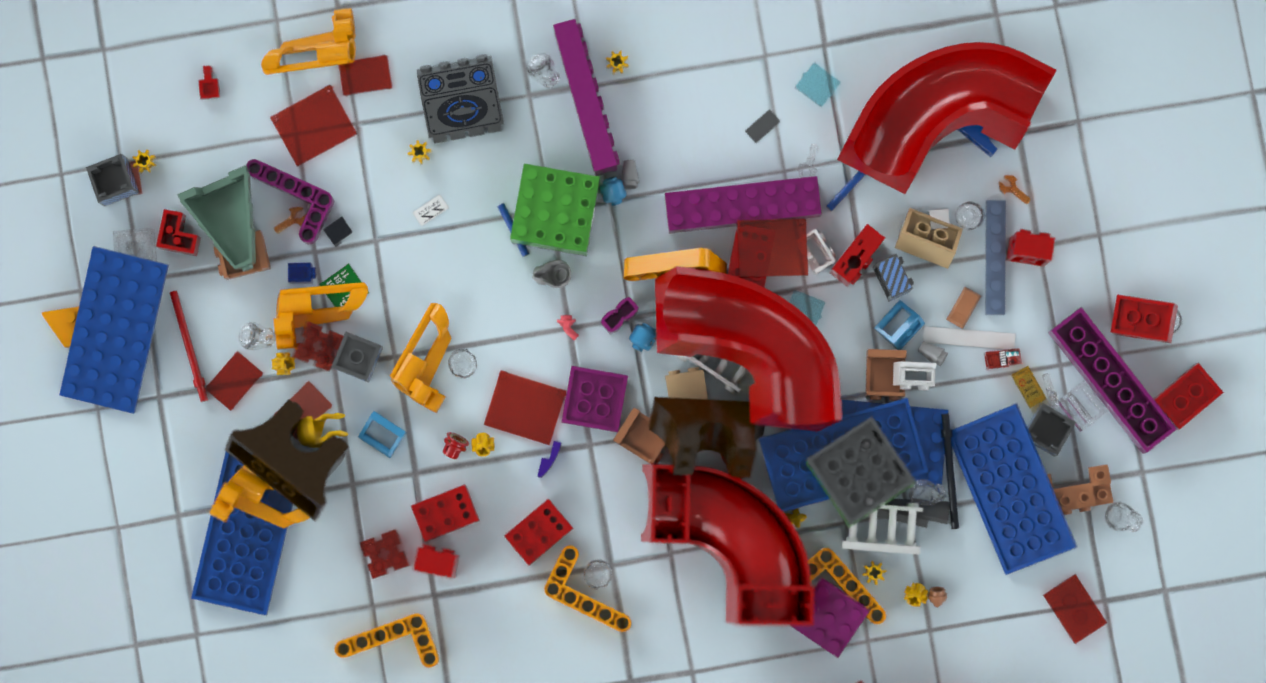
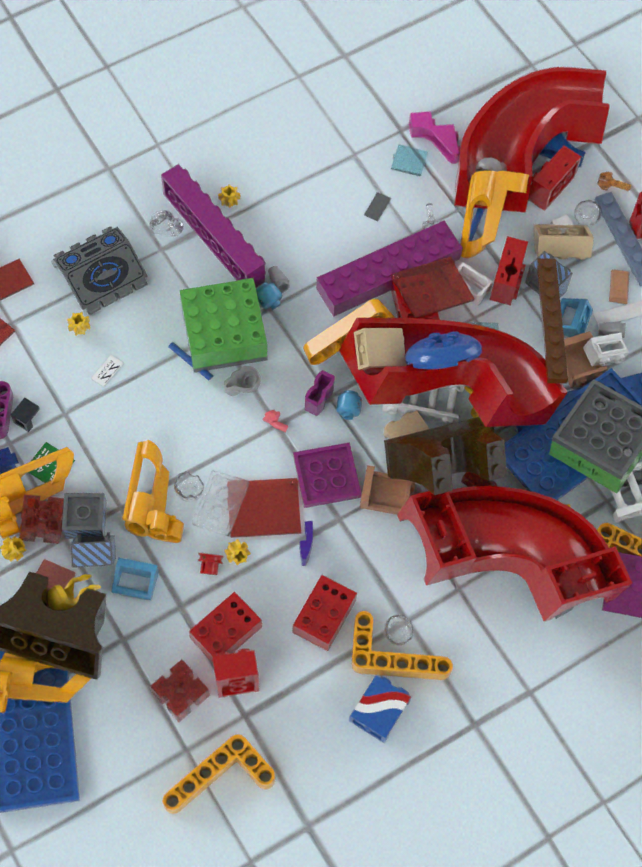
camera: 25 degrees left, 20 degrees down
none -> dark grey container [70,532,116,568]
none -> clear plate [191,469,249,537]
none -> panel [349,675,411,743]
none -> tan panel [354,328,407,370]
none -> blue brick [405,332,482,369]
none -> dark pink arch [409,111,461,164]
none -> light orange panel [460,171,529,258]
none -> light grey hair [475,158,507,172]
none -> red piece [528,146,581,211]
none -> reddish brown plate [536,258,568,384]

